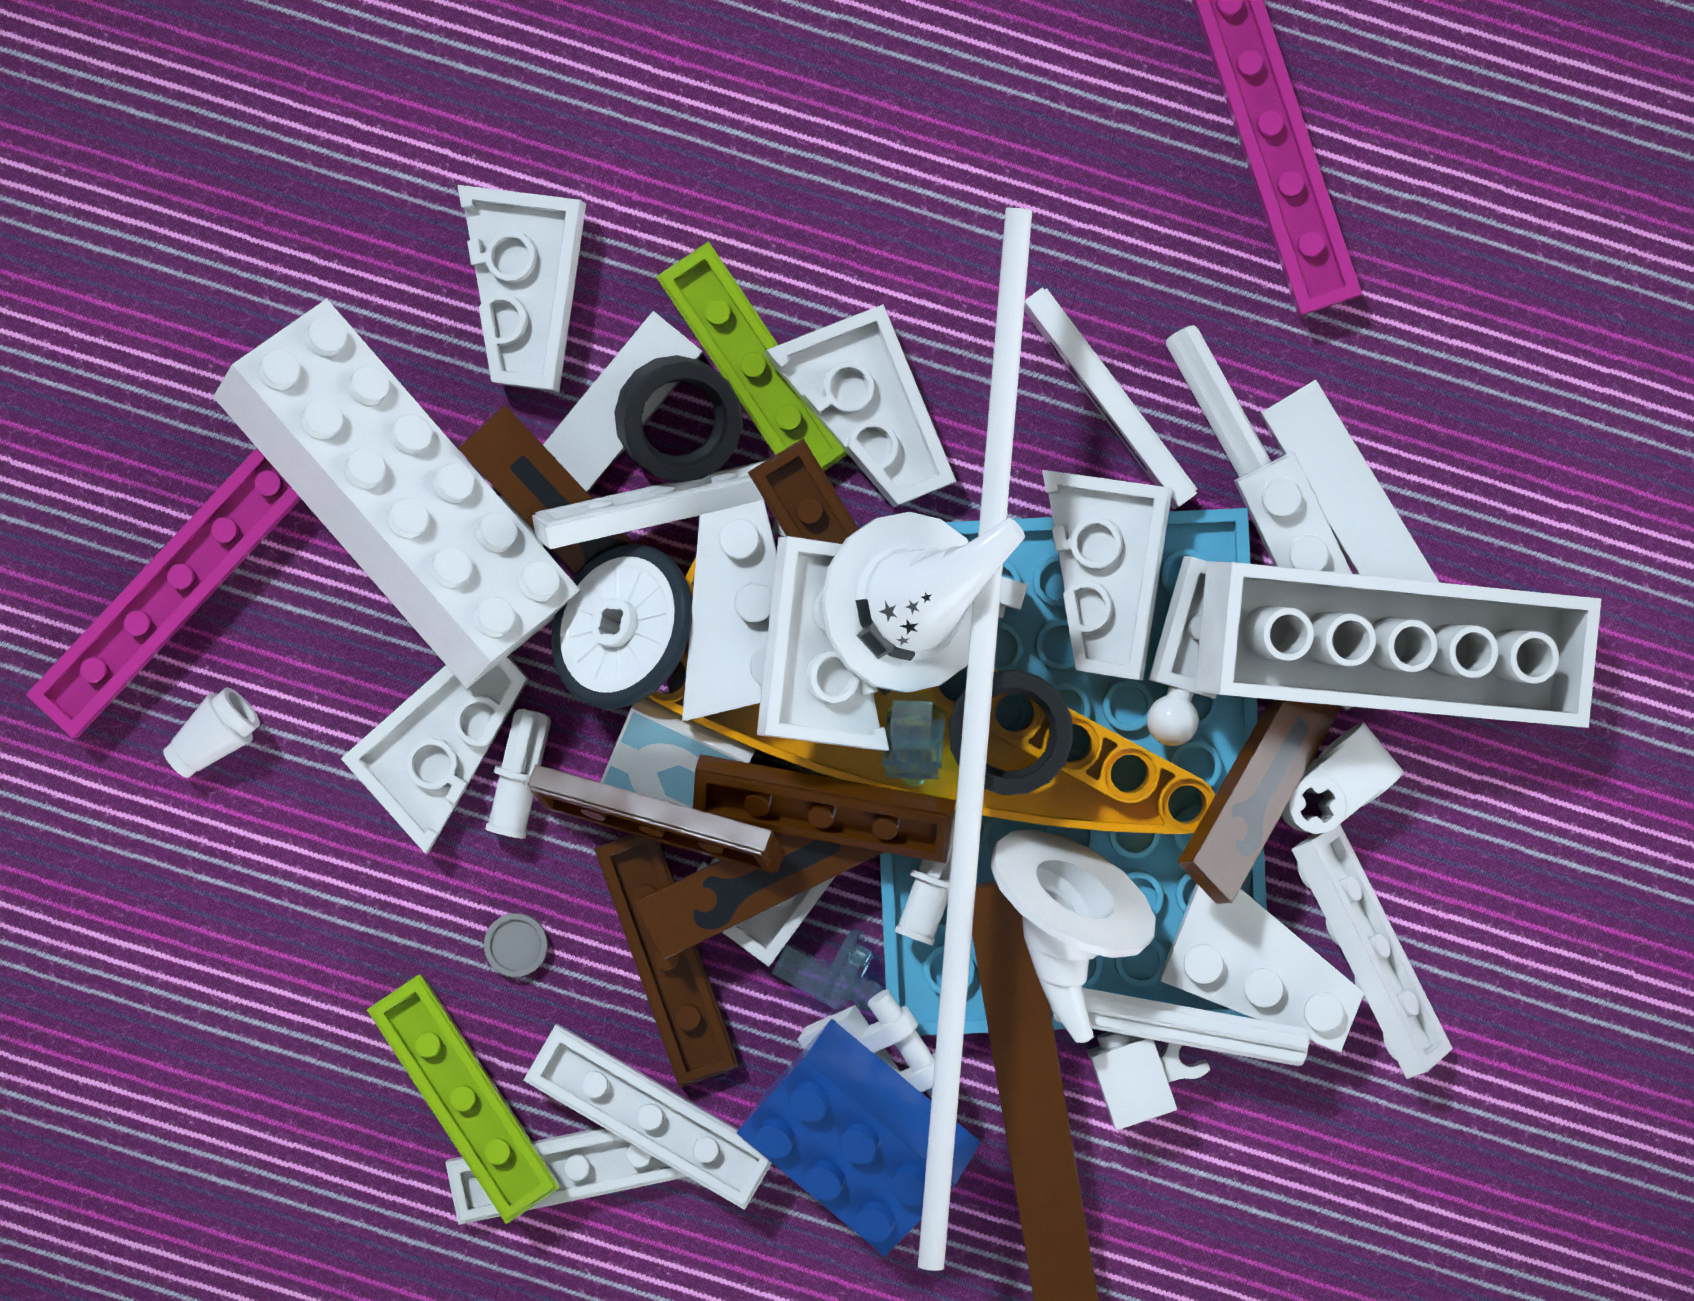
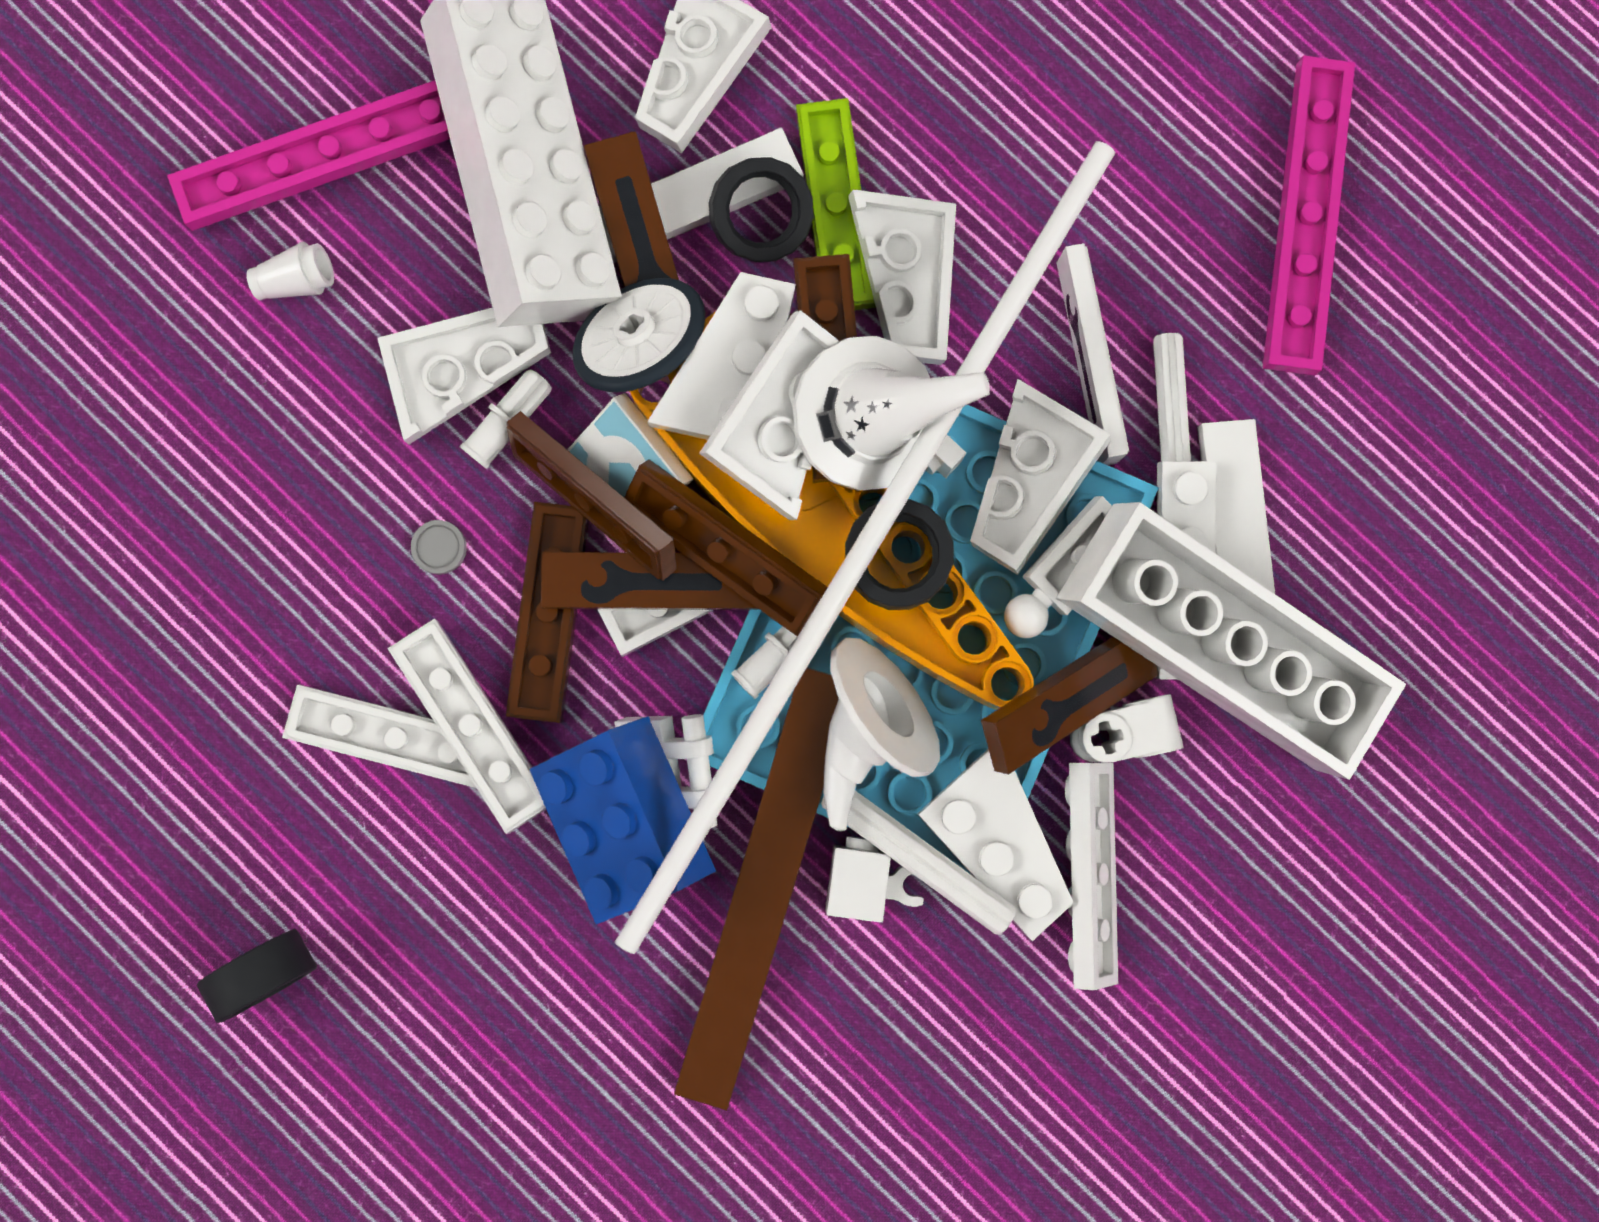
camera: 20 degrees right, 5 degrees down
lime tile [367,974,561,1224] -> none
white tile [532,461,765,549] -> none
clear light blue piece [772,928,883,1011] -> none
clear light blue piece [882,700,946,787] -> none

